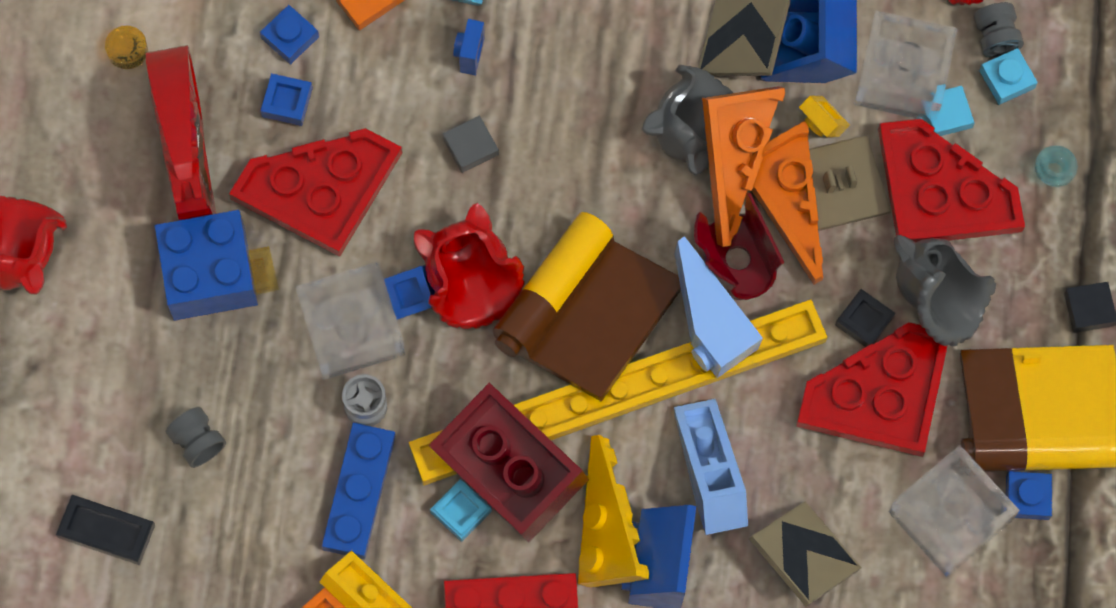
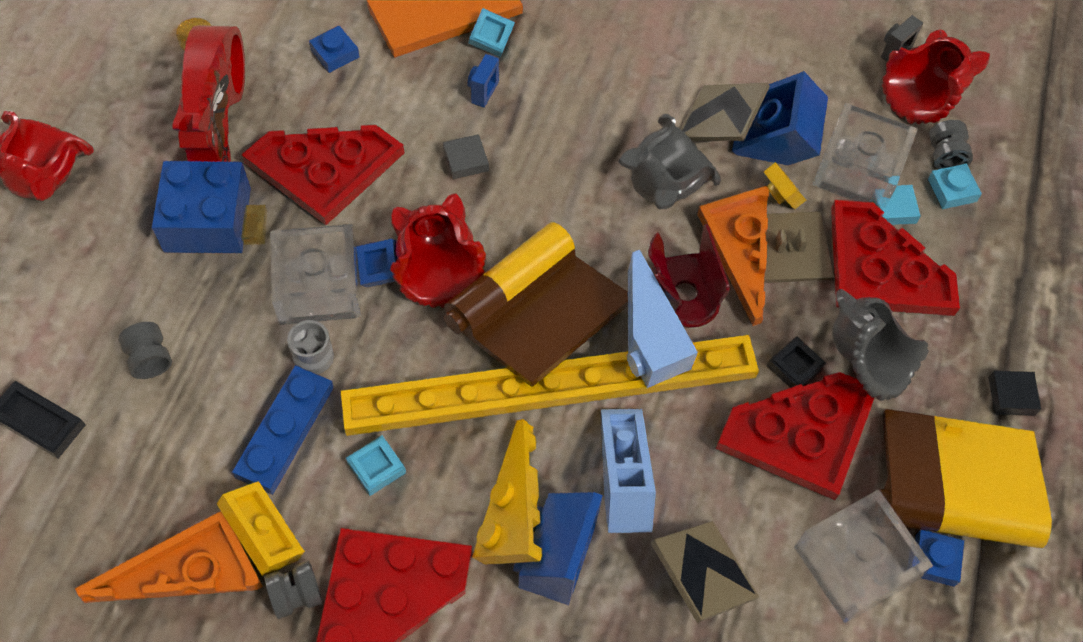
camera: 10 degrees right, 10 degrees down
blue plate [260,73,313,126] -> none
dark red slope [428,382,589,543] -> none
orange wing [702,86,785,247] -> none
clear light blue plate [1035,146,1078,187] -> none

